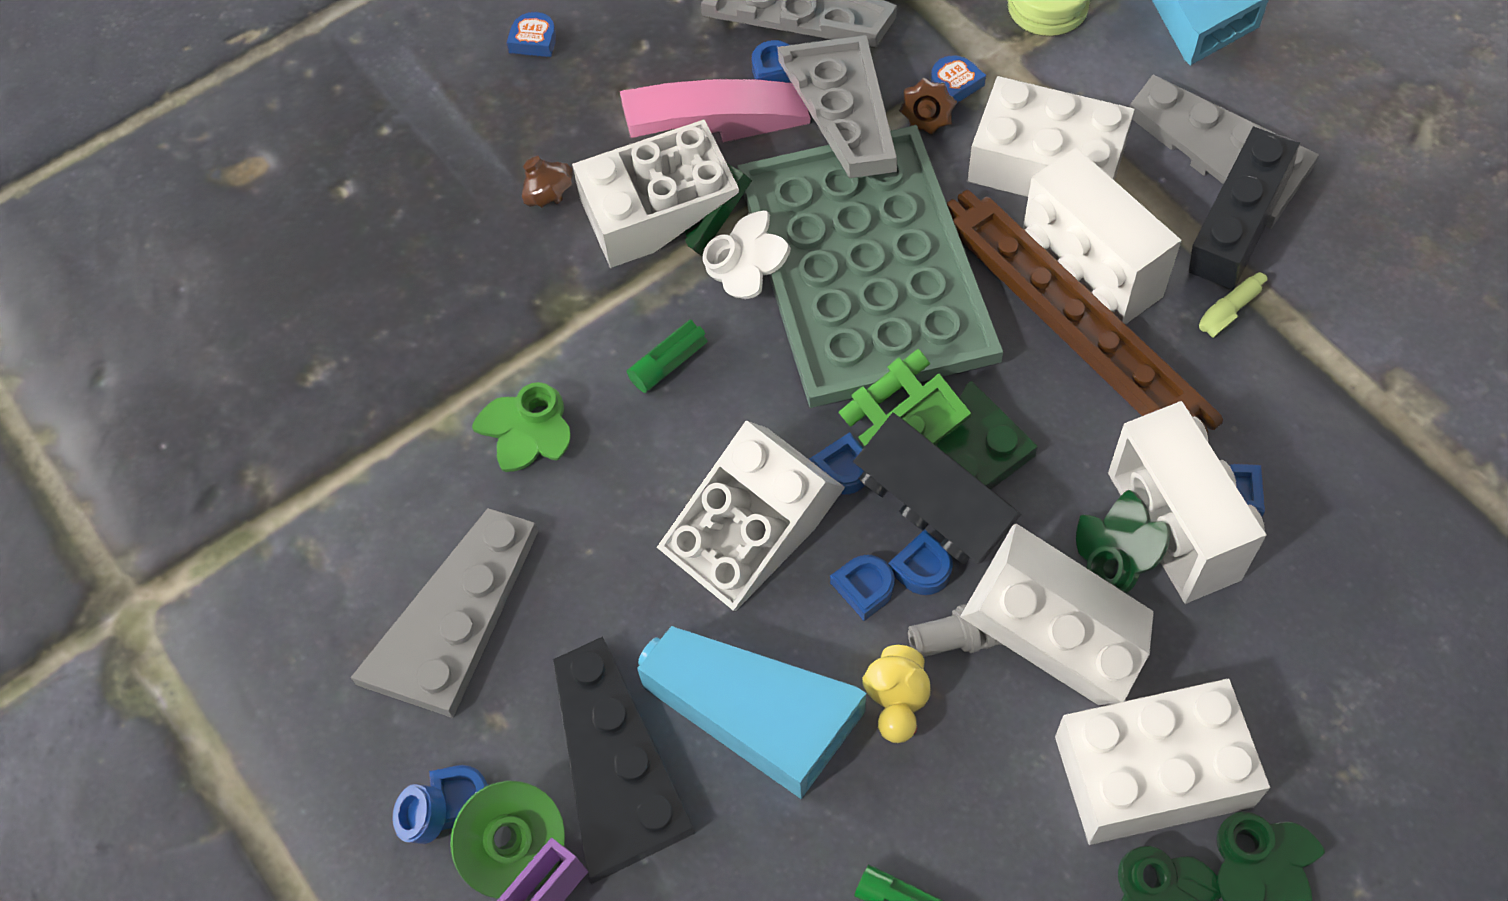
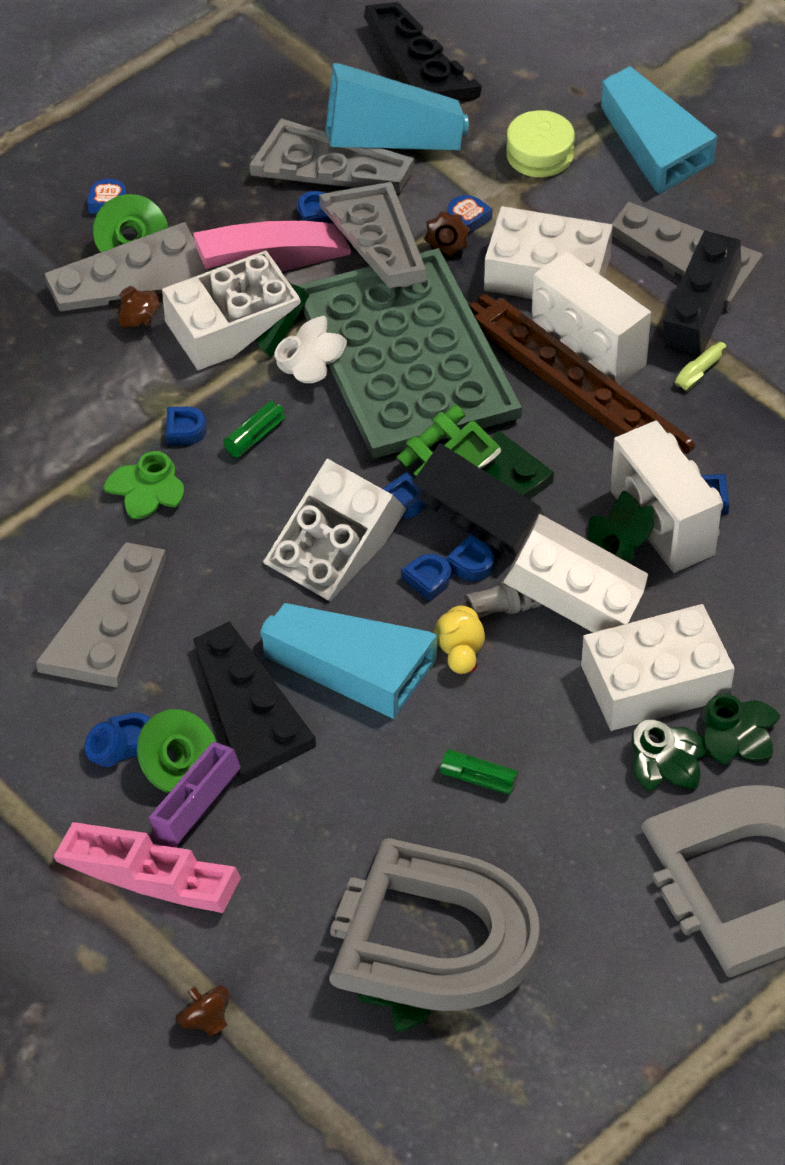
camera: 10 degrees left, 10 degrees down
none -> light grey wing [44,222,209,311]
none -> bright green dish [93,194,168,253]
none -> blue tile [166,406,207,446]

